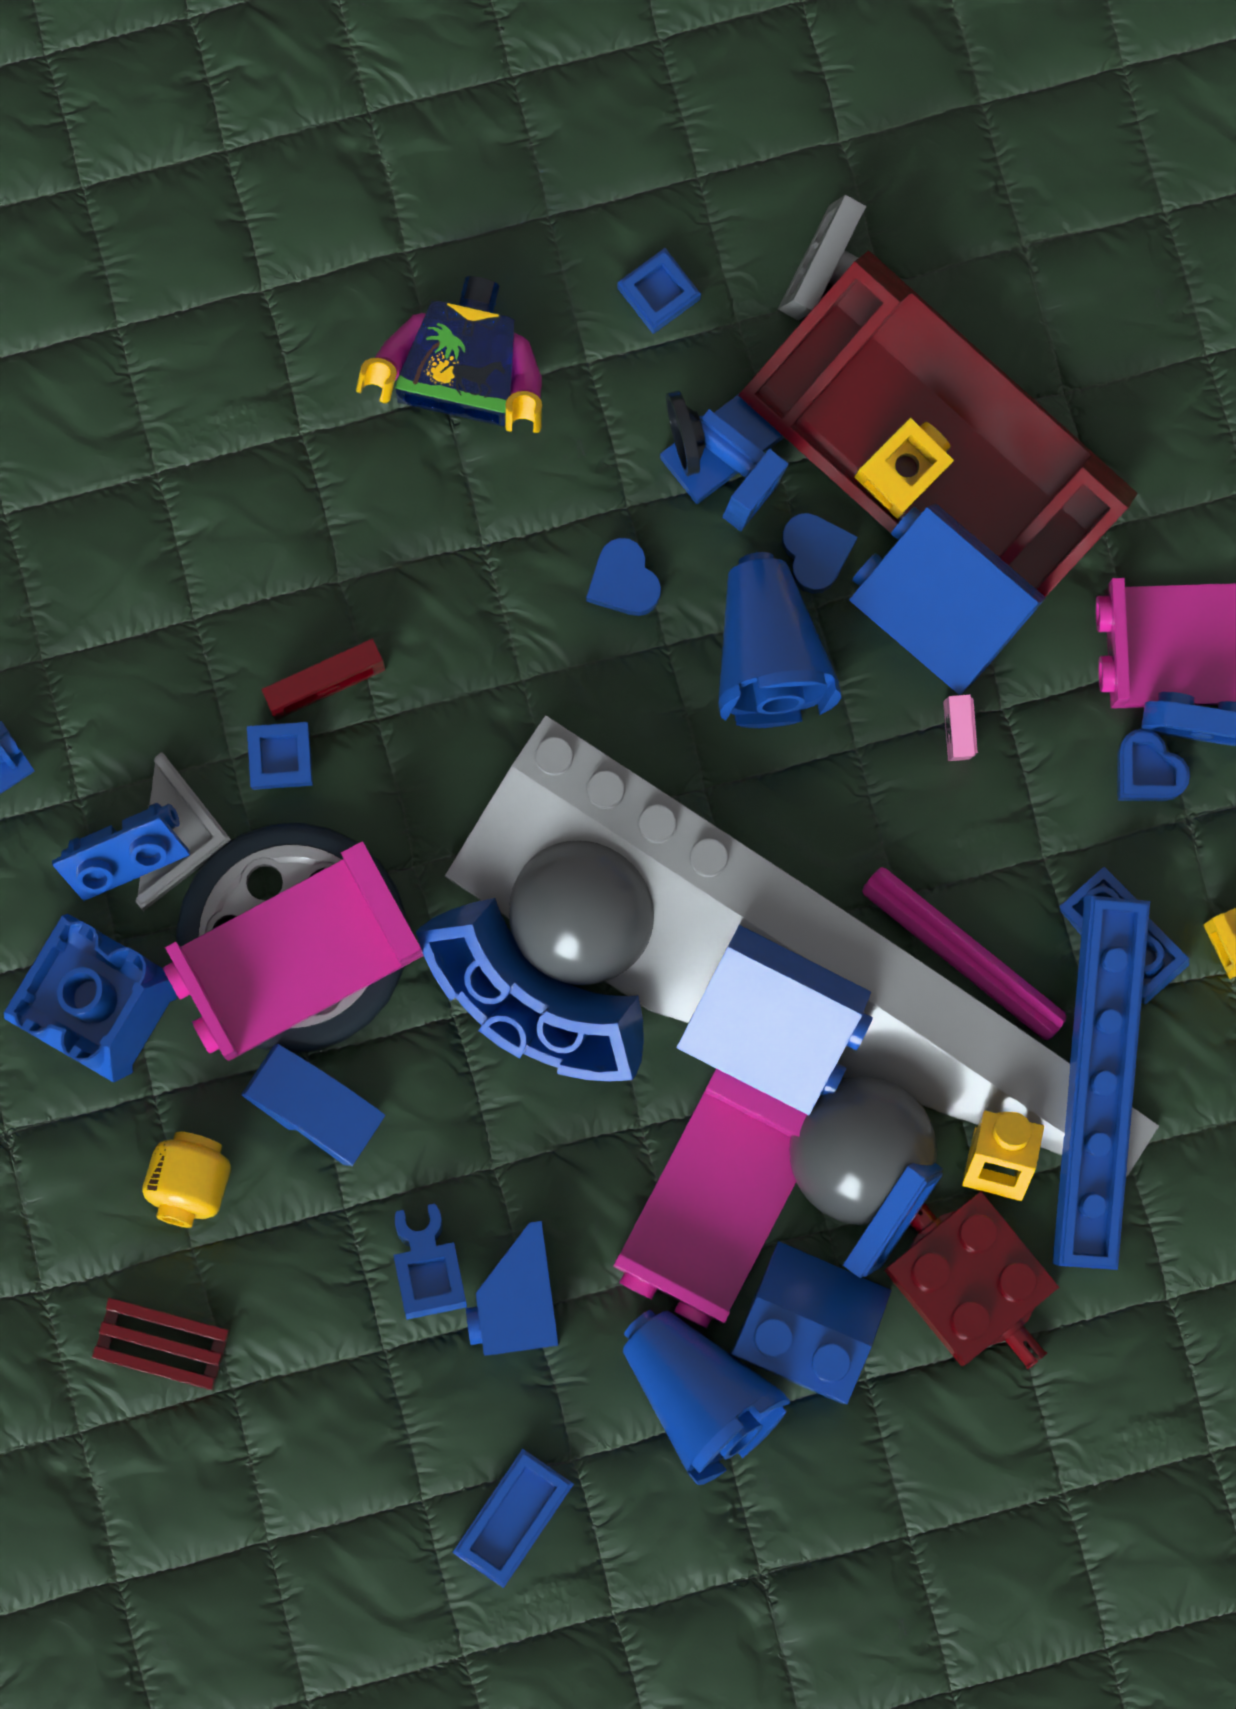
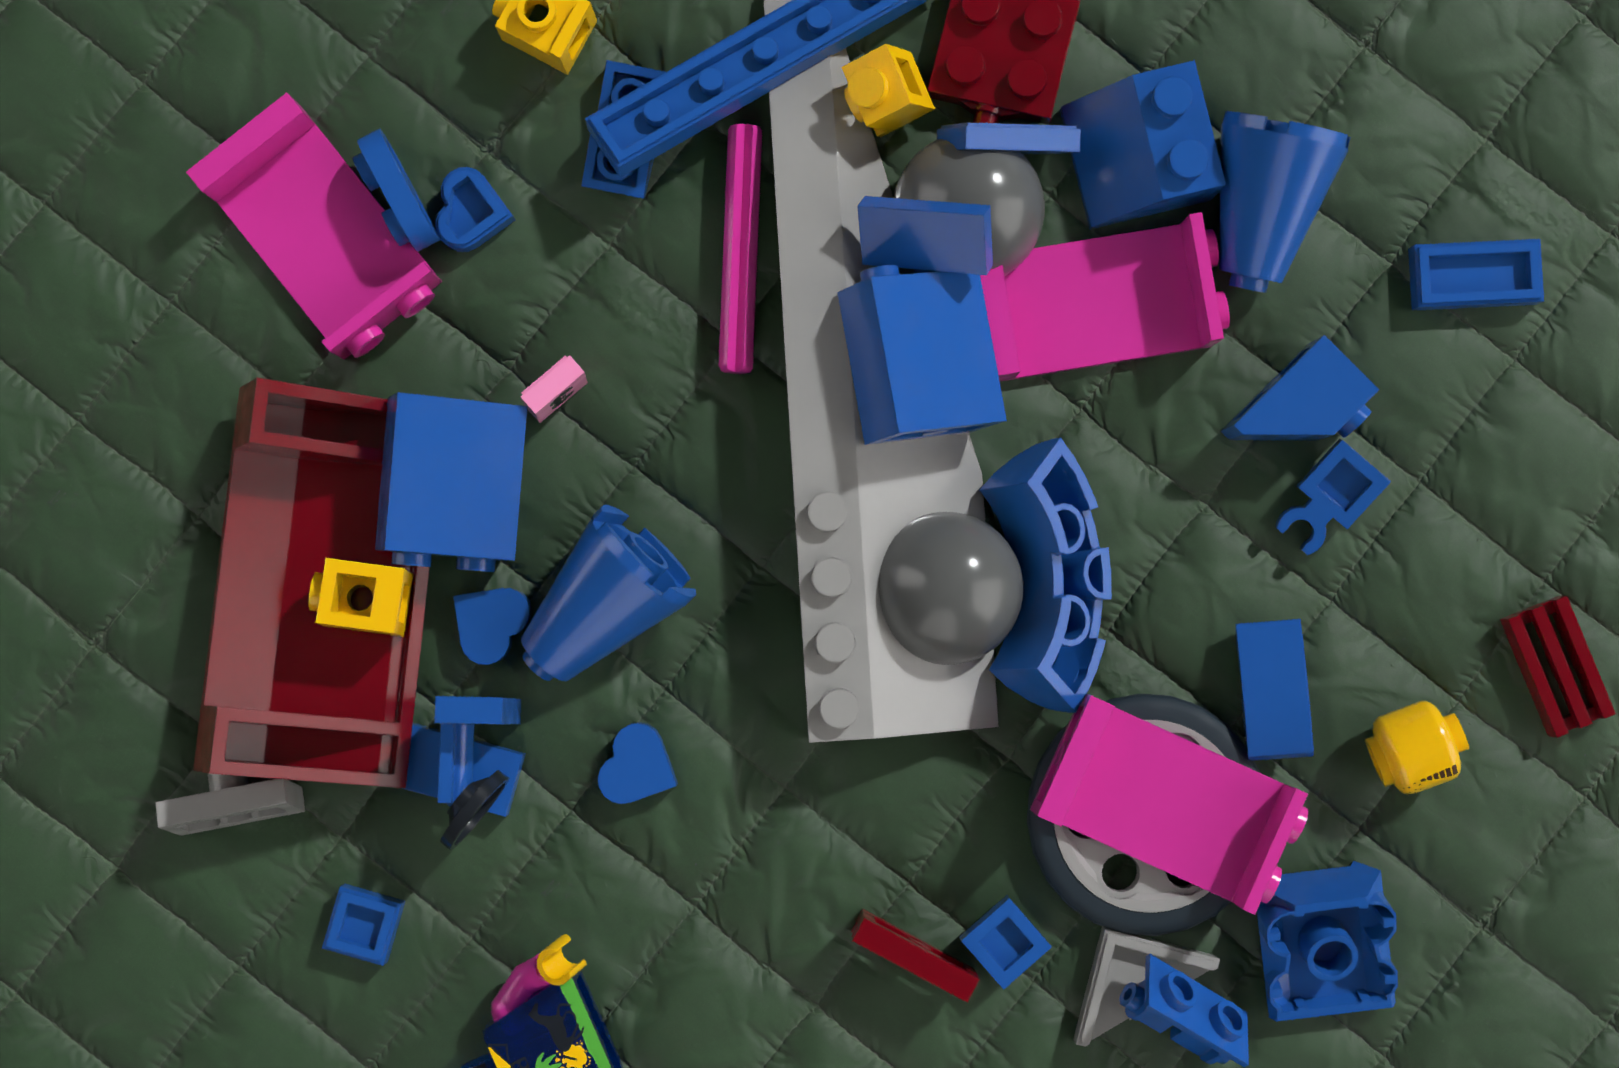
camera: 125 degrees left, 5 degrees up
none -> blue tile [857,196,993,275]

